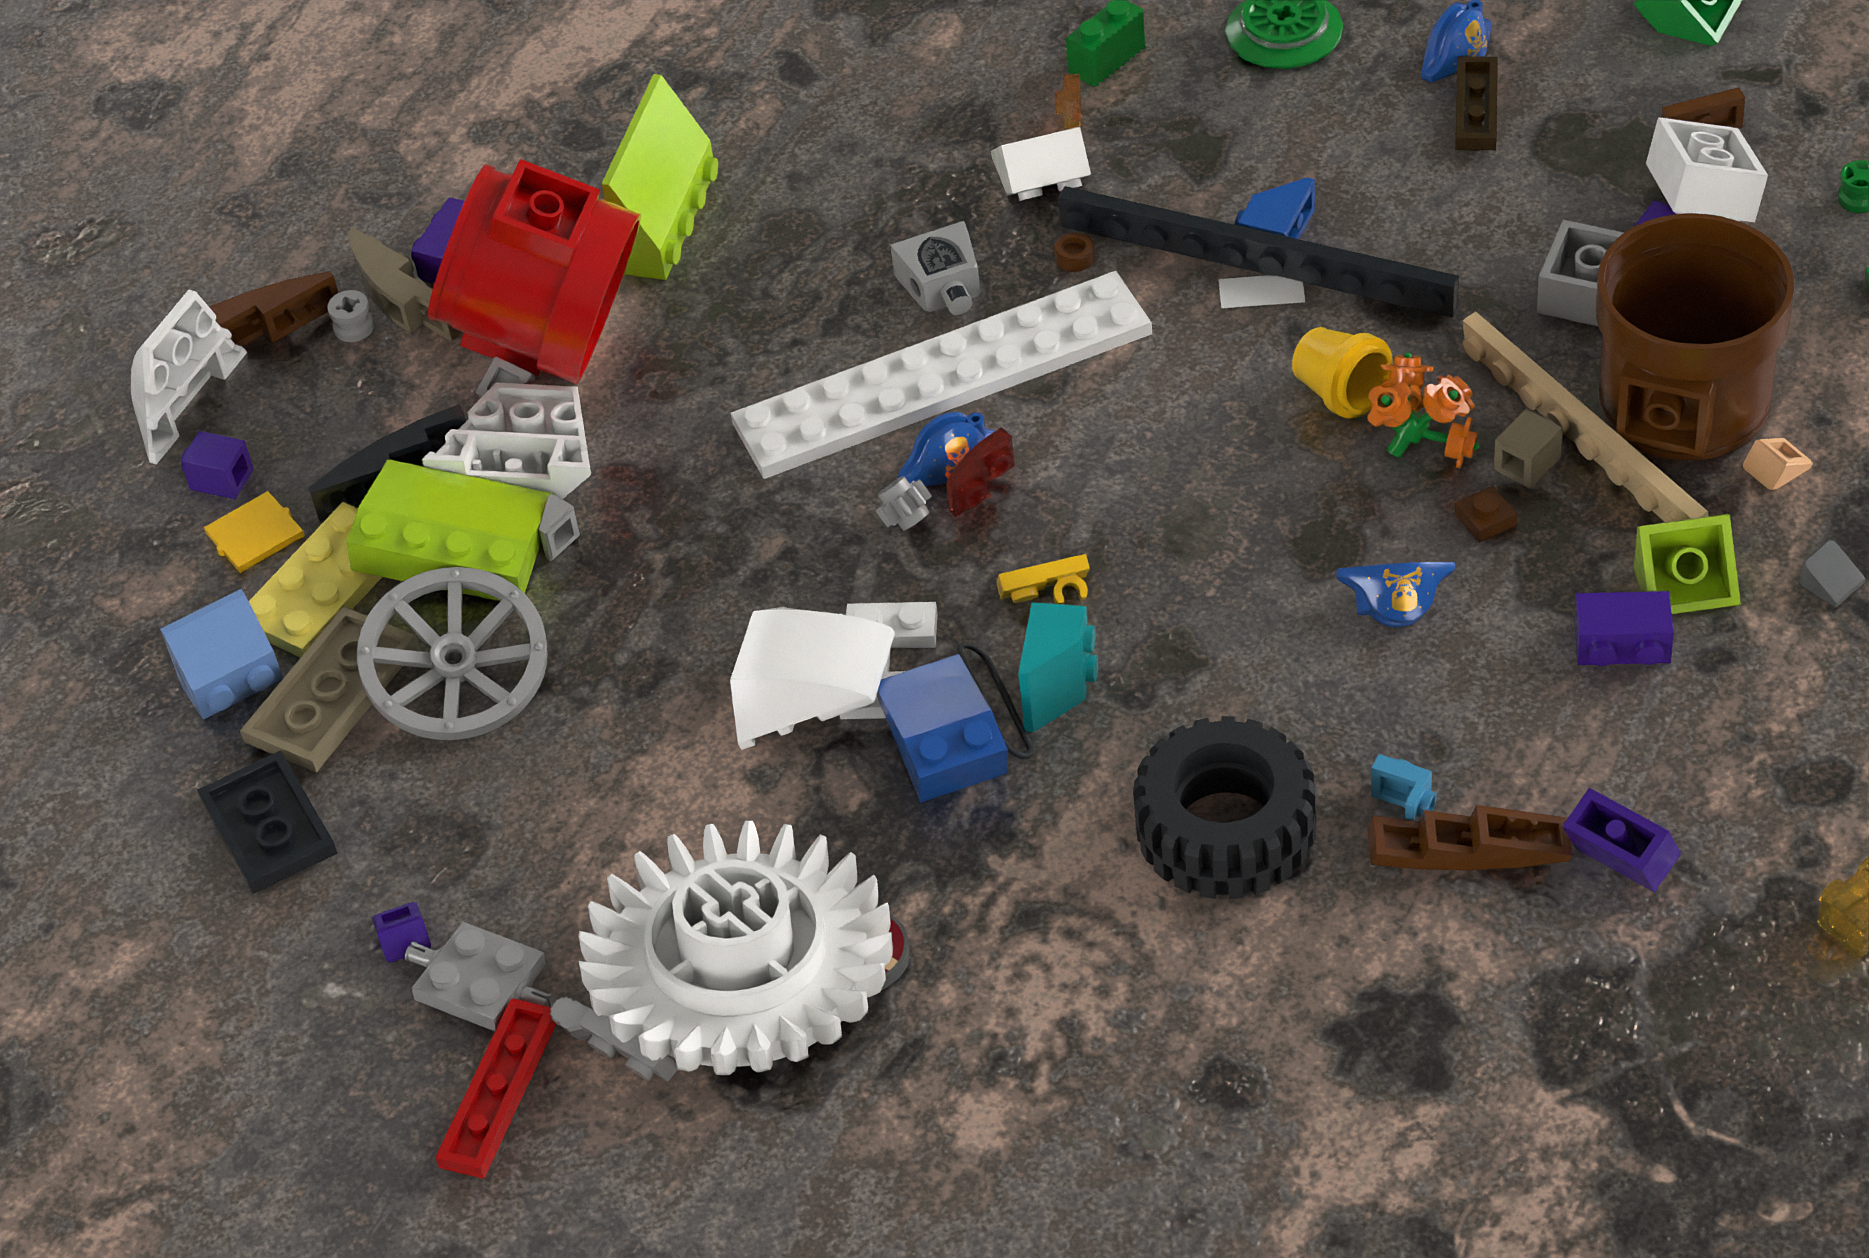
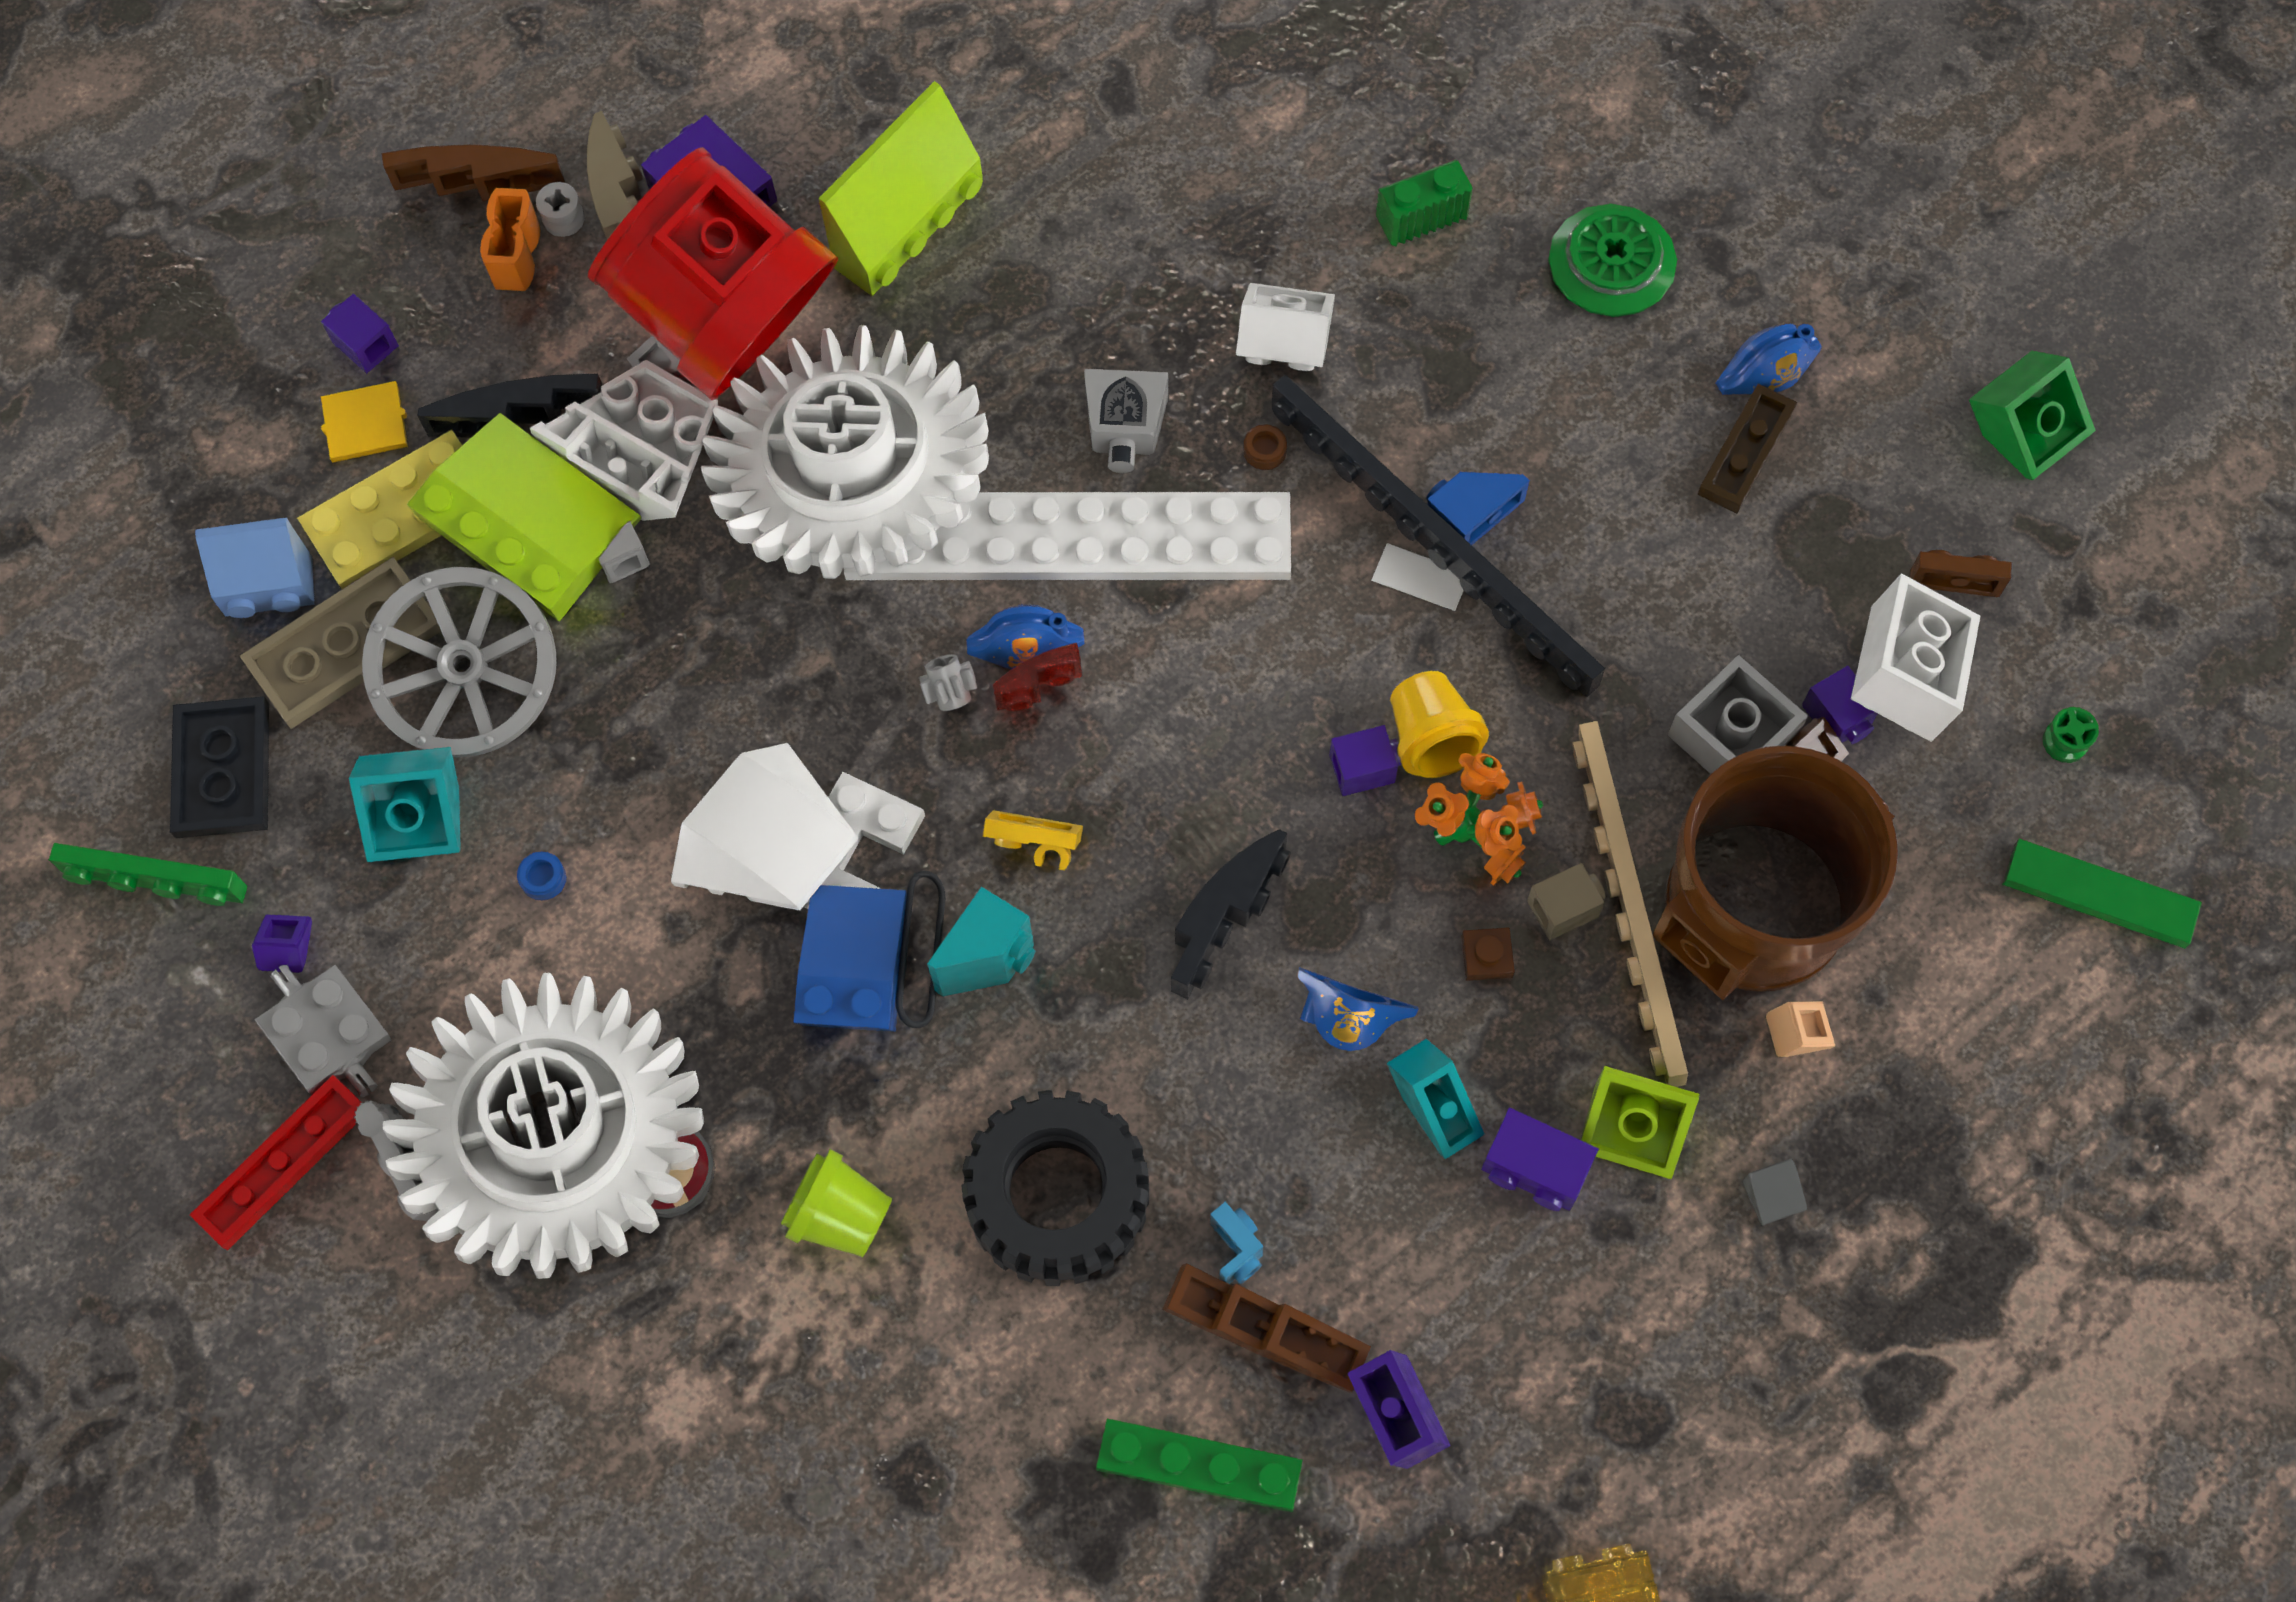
camera: 20 degrees right, 20 degrees up
white wedge [131,290,247,464] -> none
clear orange plate [1055,74,1082,130] -> none
none -> green plate [48,843,248,906]
none -> teal slope [349,747,461,862]
none -> orange brick [480,188,541,291]
none -> blue tile [517,852,567,901]
none -> white gear [701,325,989,579]
none -> lime piece [781,1149,892,1258]
none -> green plate [1096,1418,1303,1512]
none -> black slope [1171,829,1291,1000]
none -> dark purple brick [1329,725,1402,797]
none -> teal slope [1386,1039,1485,1159]

